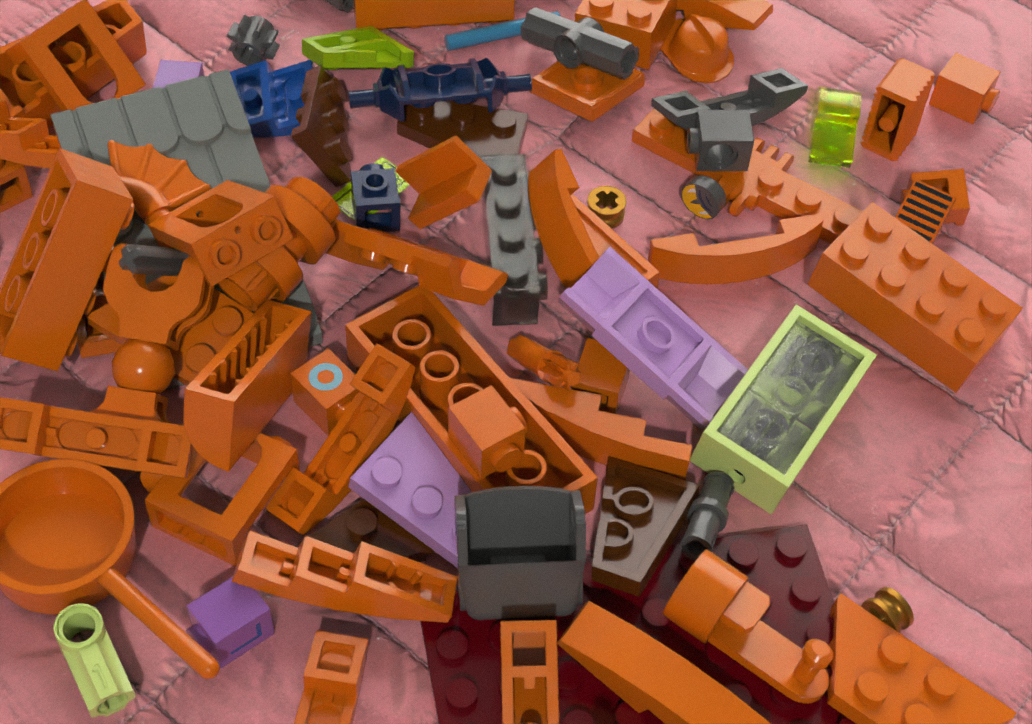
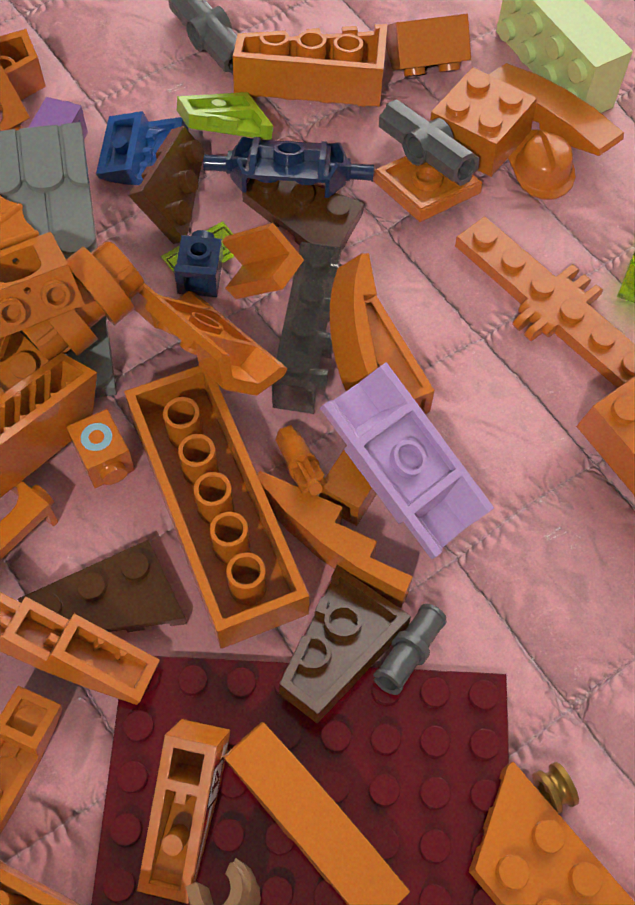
camera: 15 degrees right, 10 degrees up
dark grey gear [227,15,280,66] -> none
orange slope [265,343,416,535] -> none
lavender wing [348,412,472,568] -> none
dark azure bar [444,11,560,51] -> none
orange brick [448,385,527,479] -> none
dark grey piece [454,486,586,620] -> none
pearl gold bush [587,186,627,229] -> none
orange slope [648,214,824,285] -> none
dark grey slope [651,68,808,130] -> none
orange piece [662,549,833,704] -> none
dark grey tile [681,175,727,219] -> none
dark grey brick [687,110,754,171] -> none
brick [690,304,877,515] -> none

